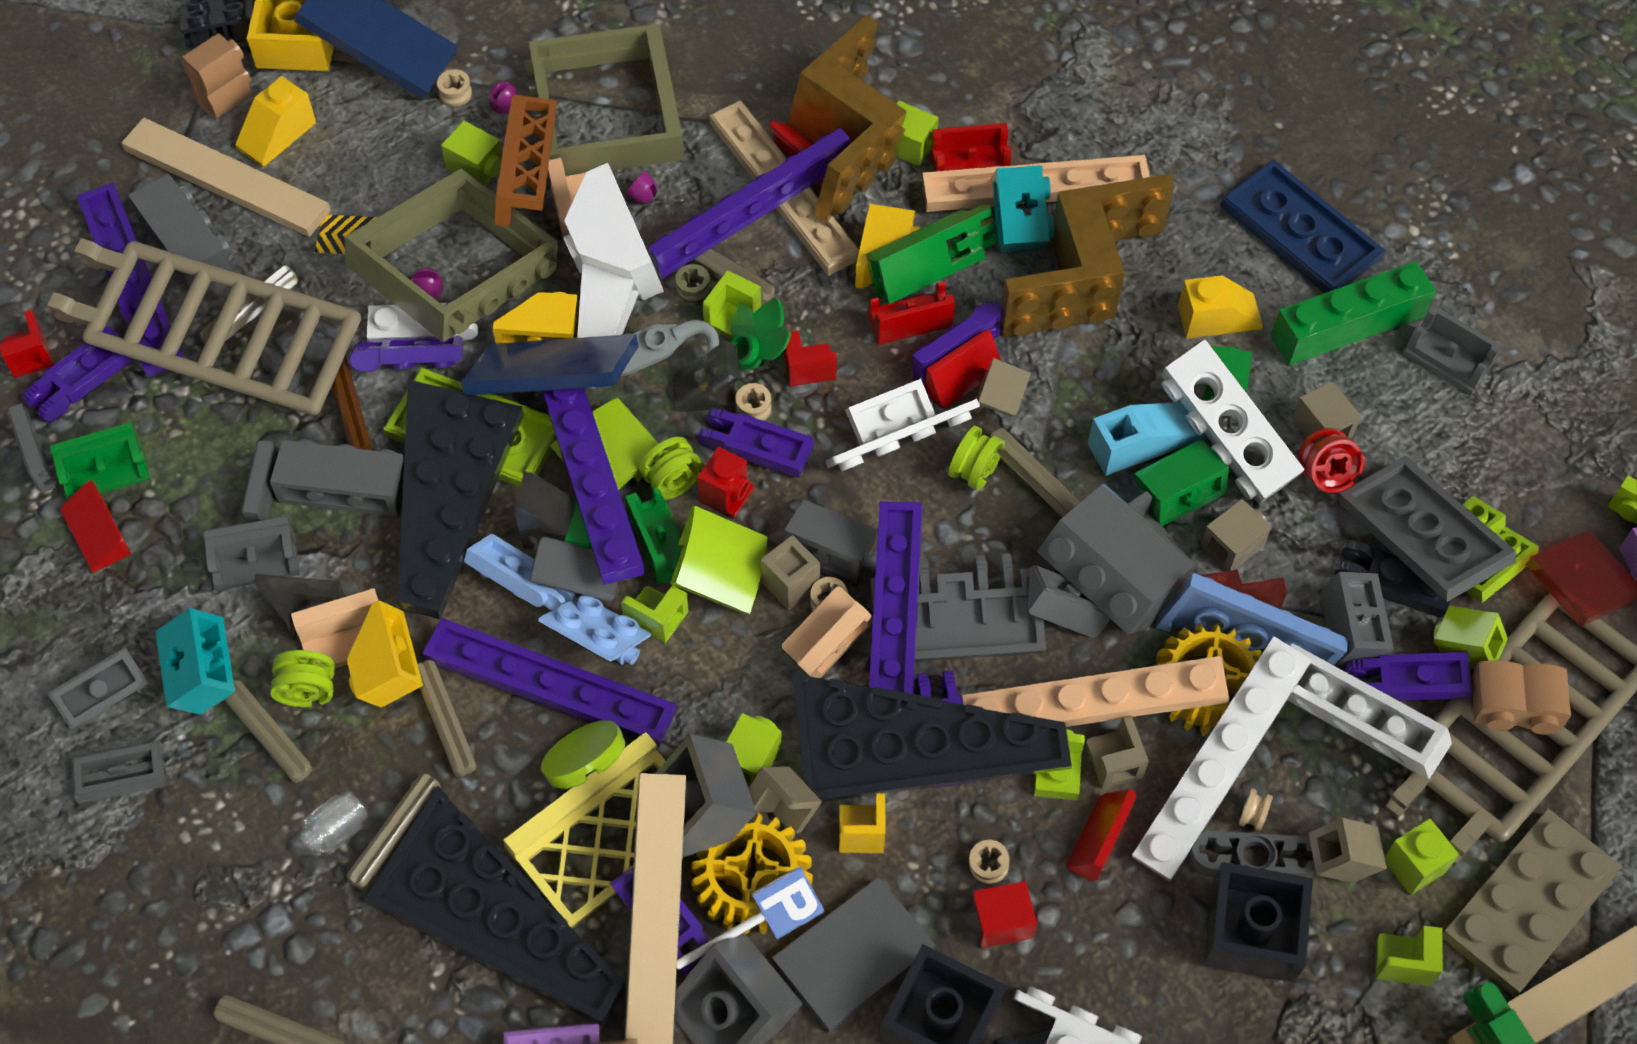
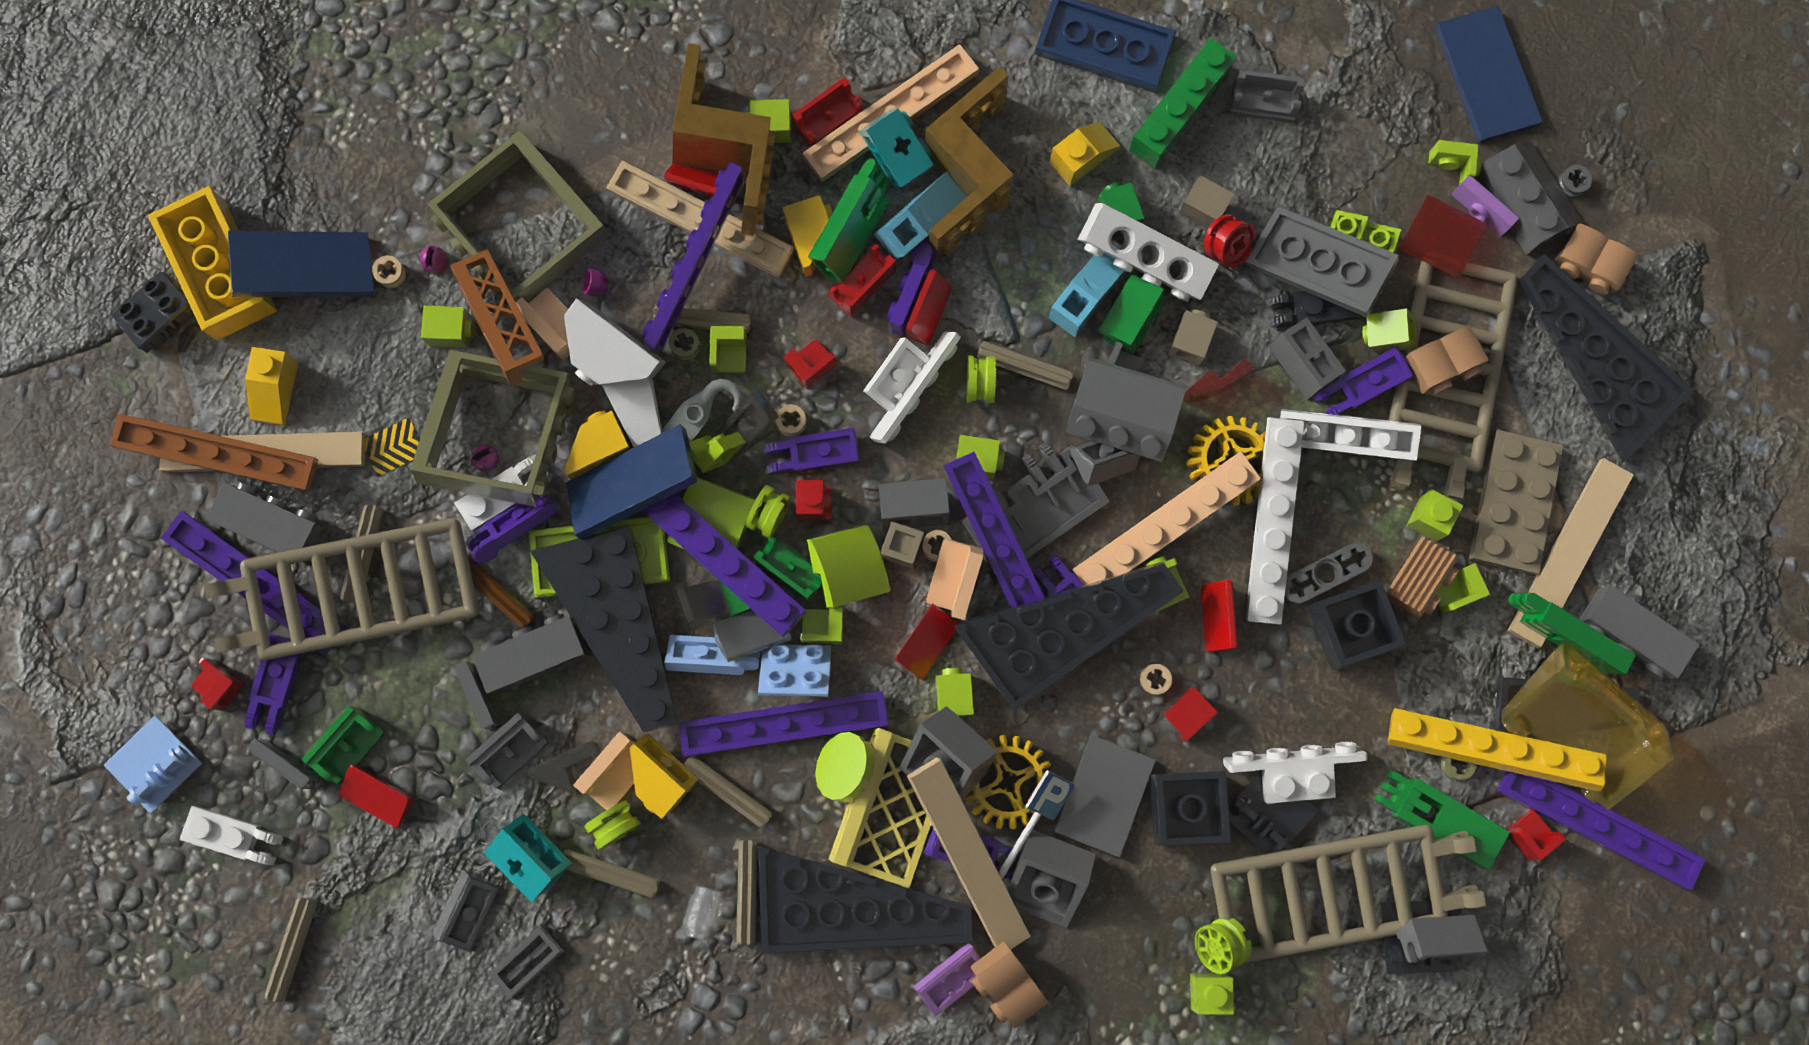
camera: 30 degrees left, 20 degrees up
medium nougat brick [182,33,252,121] -> none
green plate [729,298,791,371] -> none
dark tan panel [748,767,822,834] -> none
yellow panel [839,793,885,853] -> none
dark tan panel [971,358,1031,417] -> none
dark tan panel [1086,716,1149,789] -> none
medium blue wing [1155,573,1349,665] -> none
tan bush [1238,788,1273,833] -> none
dark tan brick [1309,818,1387,883] -> none
none -> dark orange plate [109,414,319,492]
none -> lime bracket [689,432,746,473]
none -> medium azure slope [874,171,967,259]
none -> red slope [894,604,960,680]
none -> lime brick [956,435,1005,480]
none -> medium nougat brick [1386,537,1459,620]

